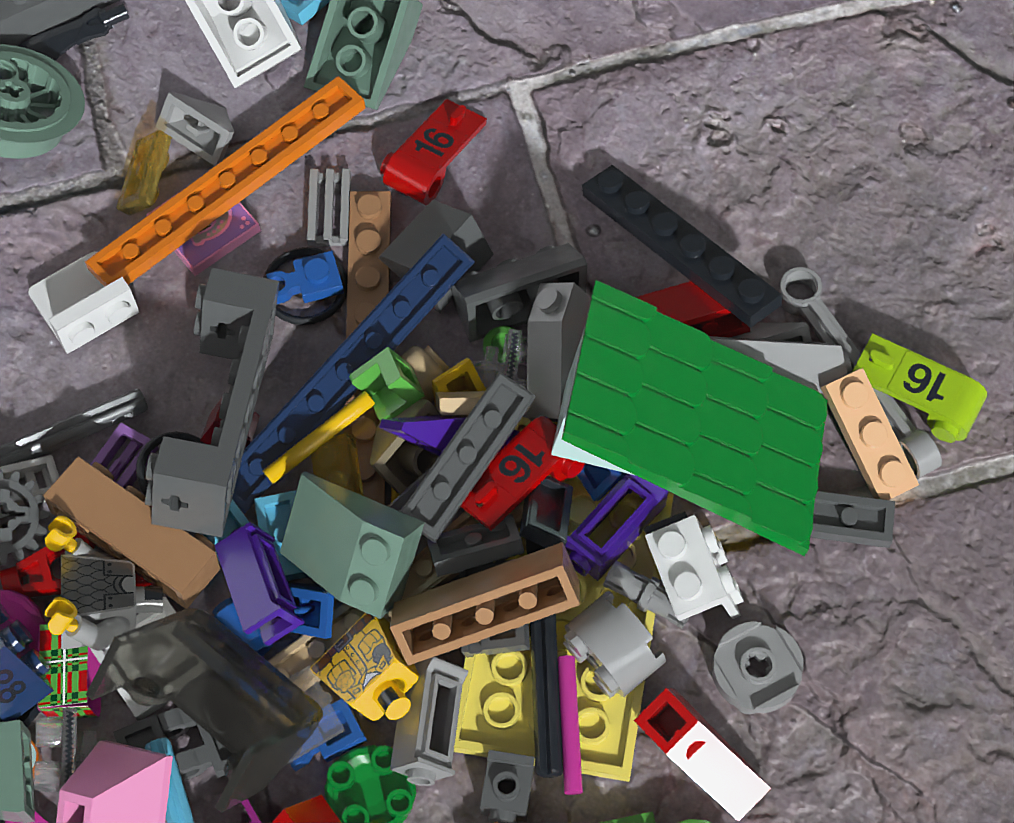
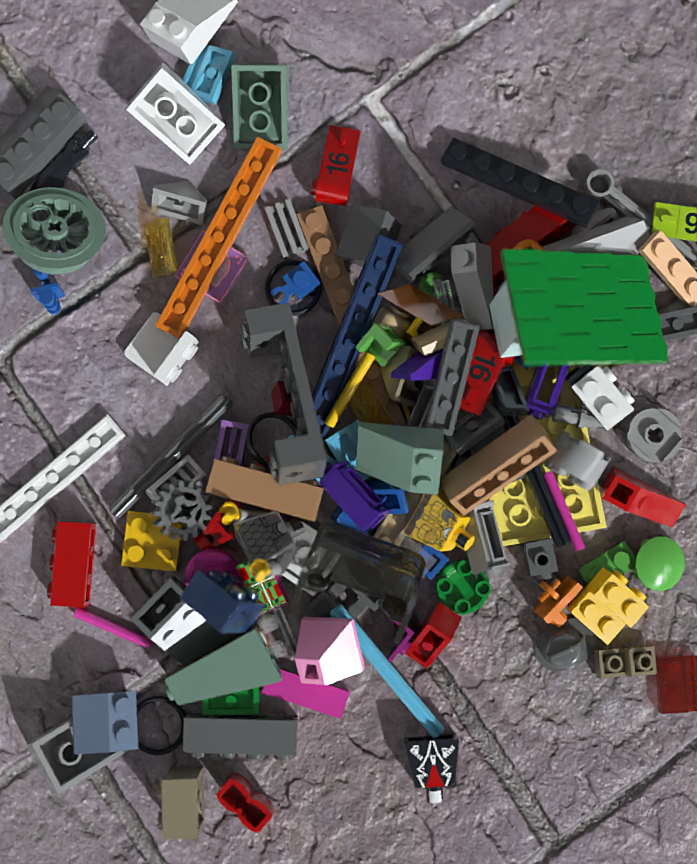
camera: 25 degrees left, 20 degrees up
none -> dark orange sticker [377,284,464,326]

